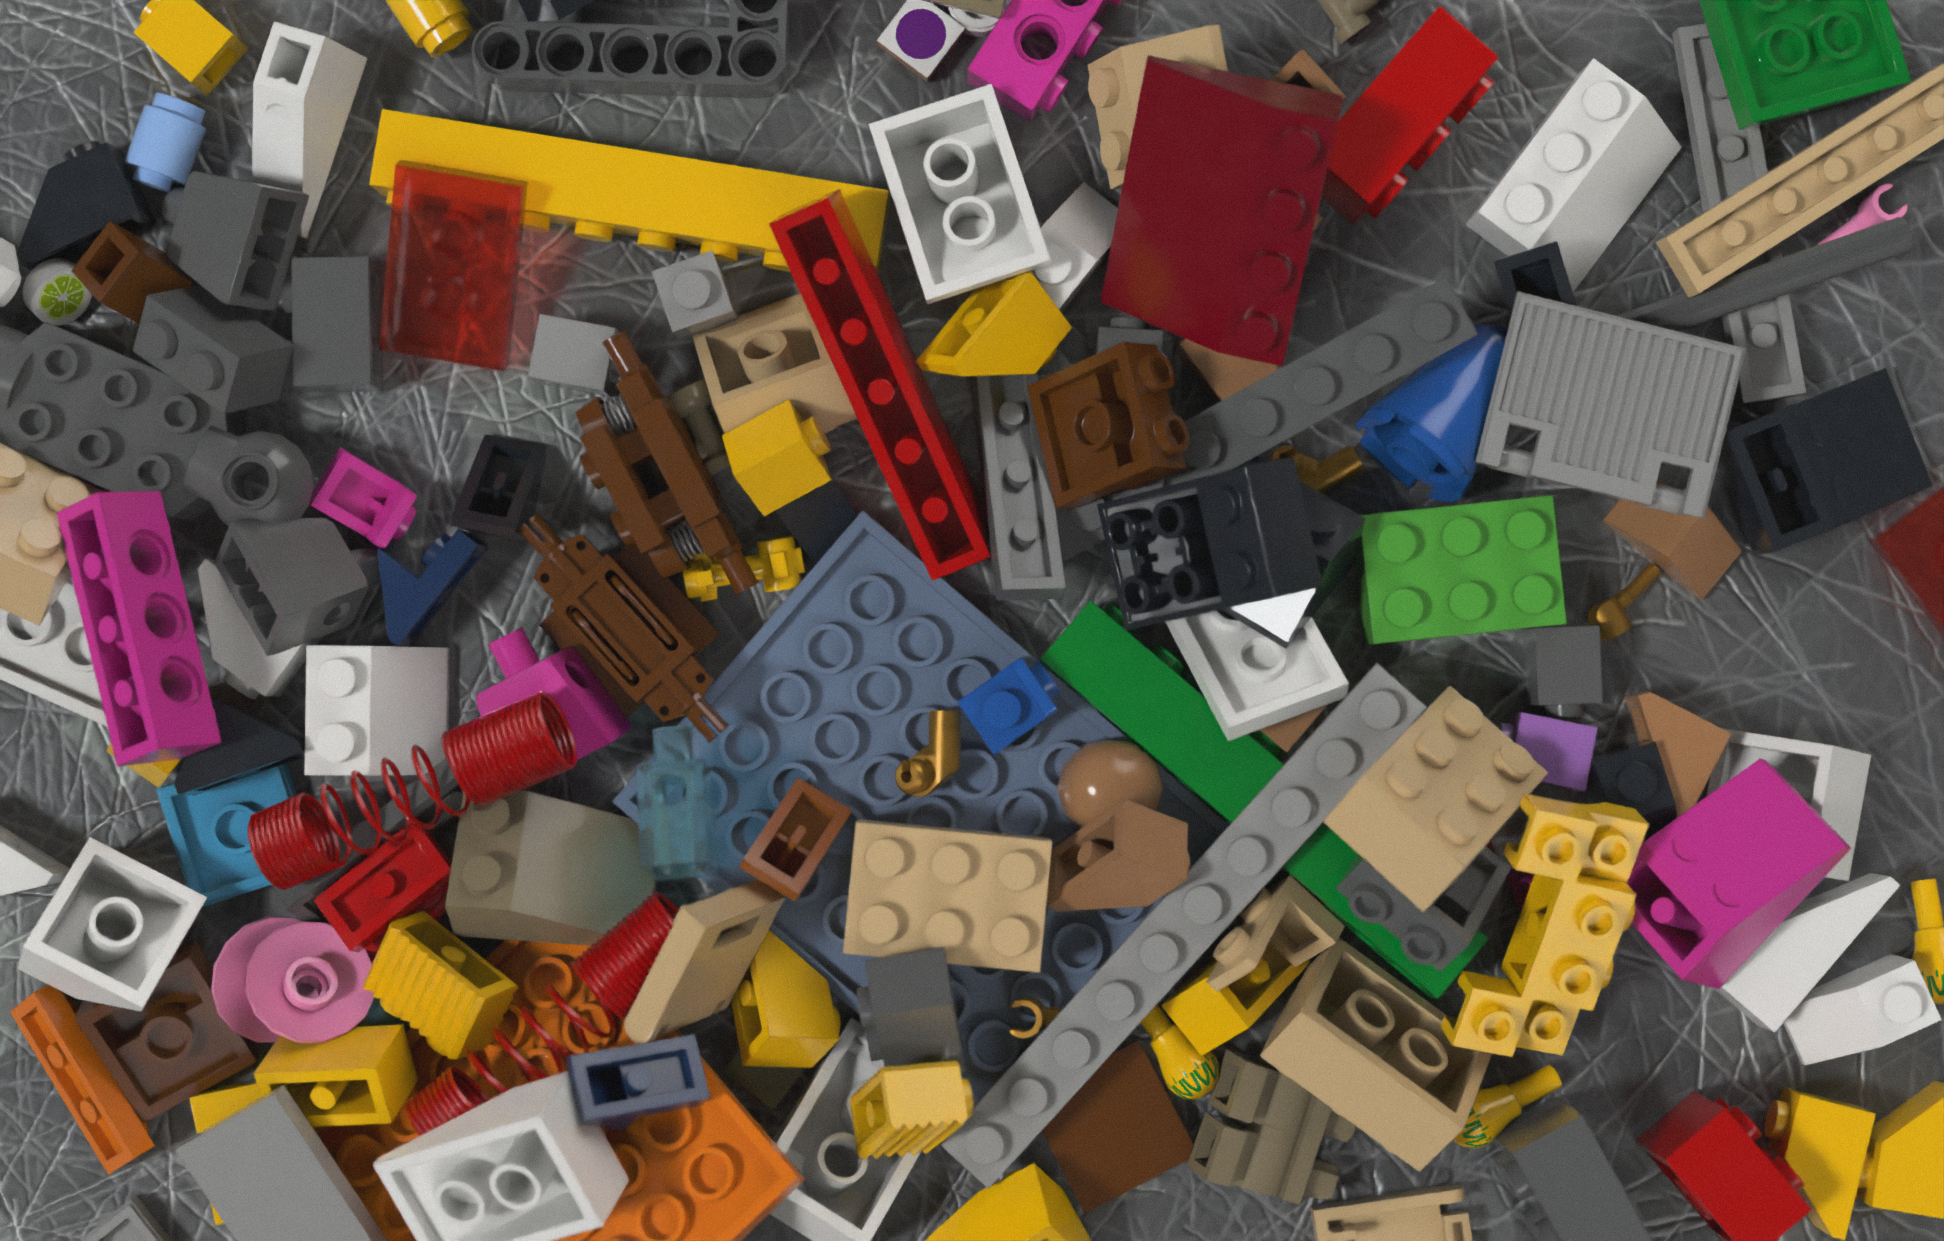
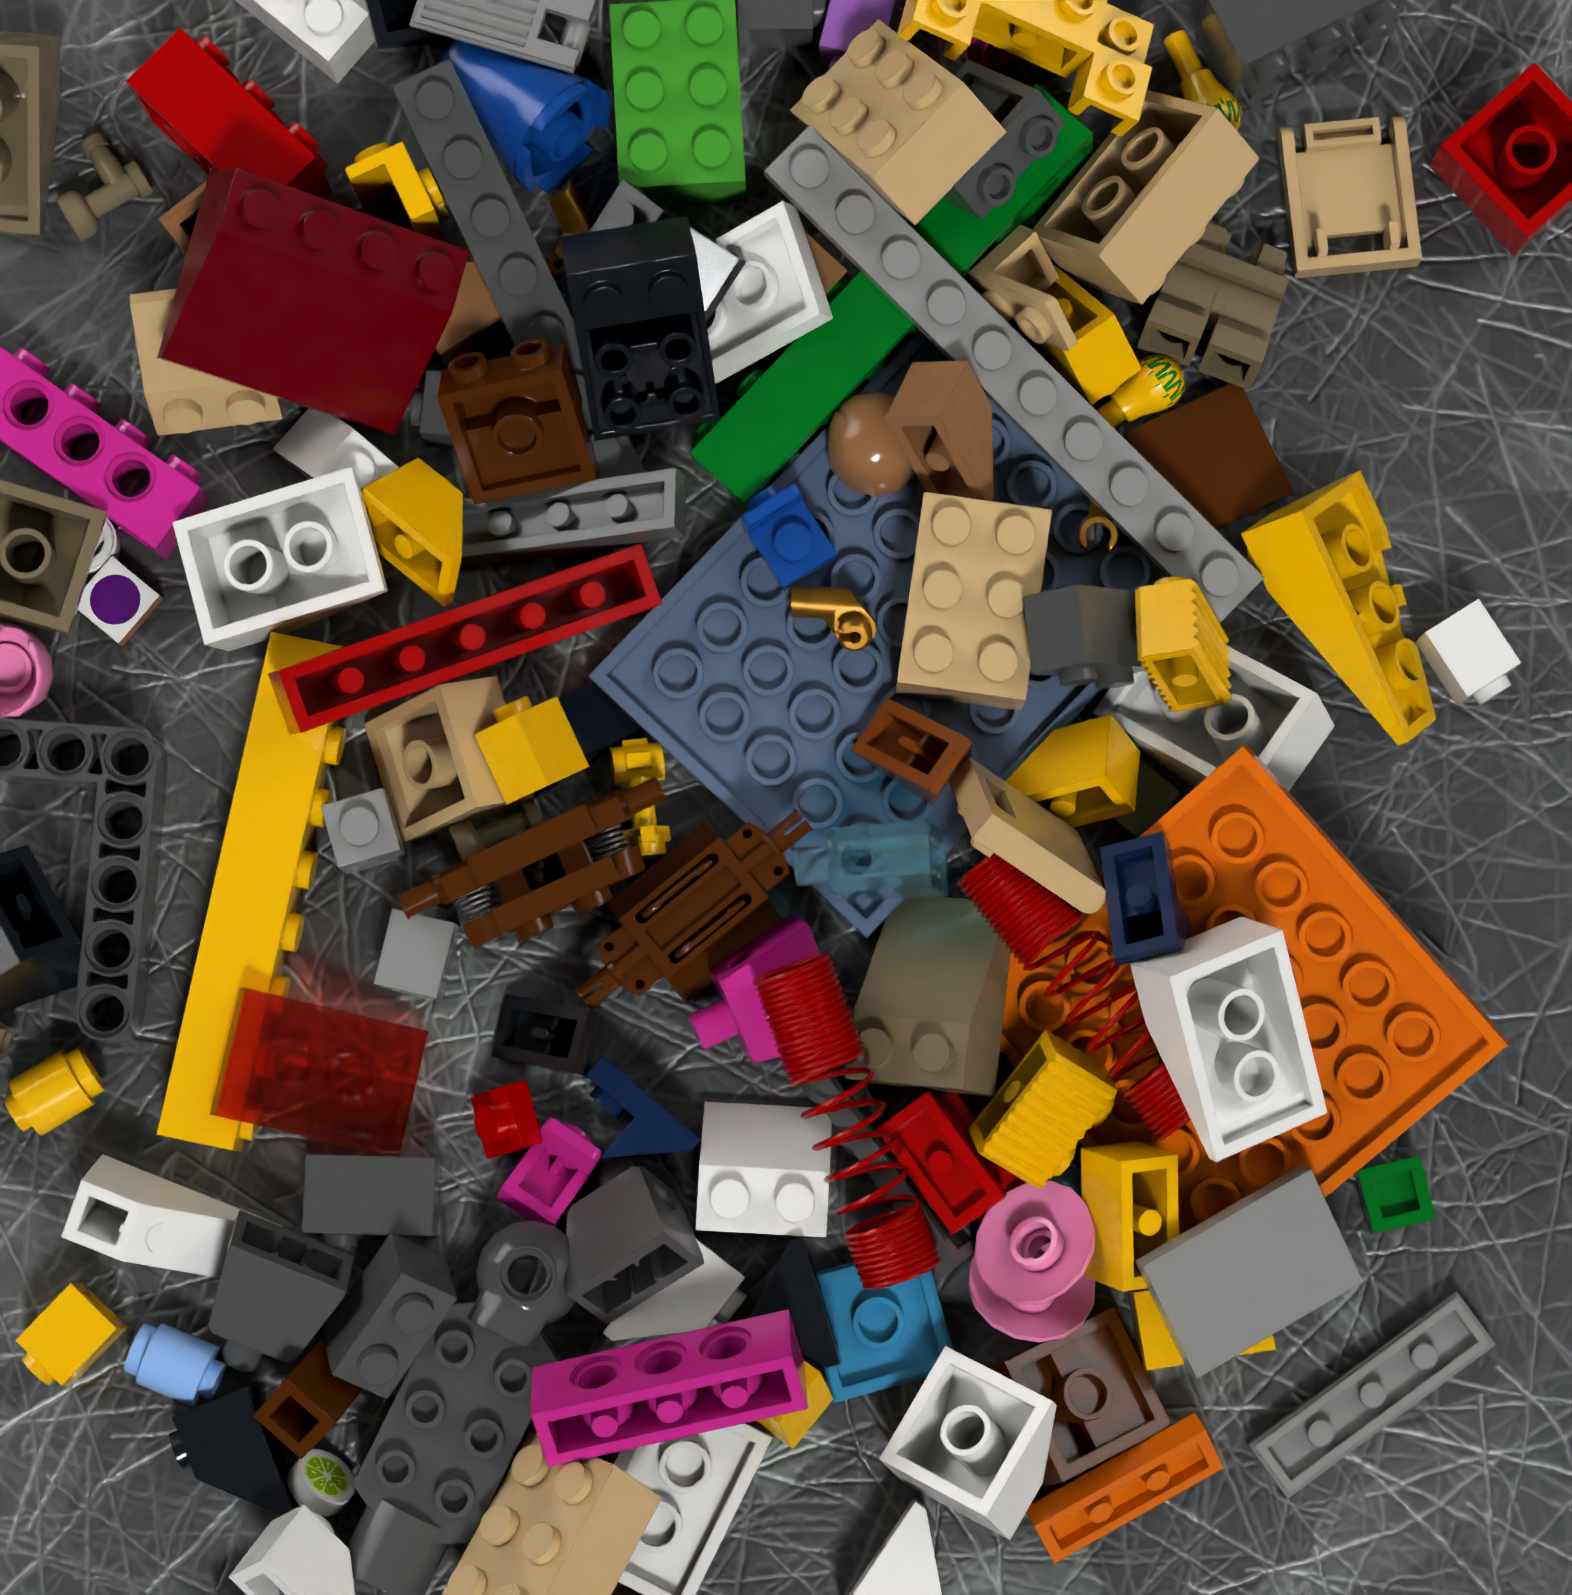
camera: 85 degrees left, 5 degrees down
none -> yellow bracket [345,142,450,243]
none -> red plate [471,1080,543,1160]

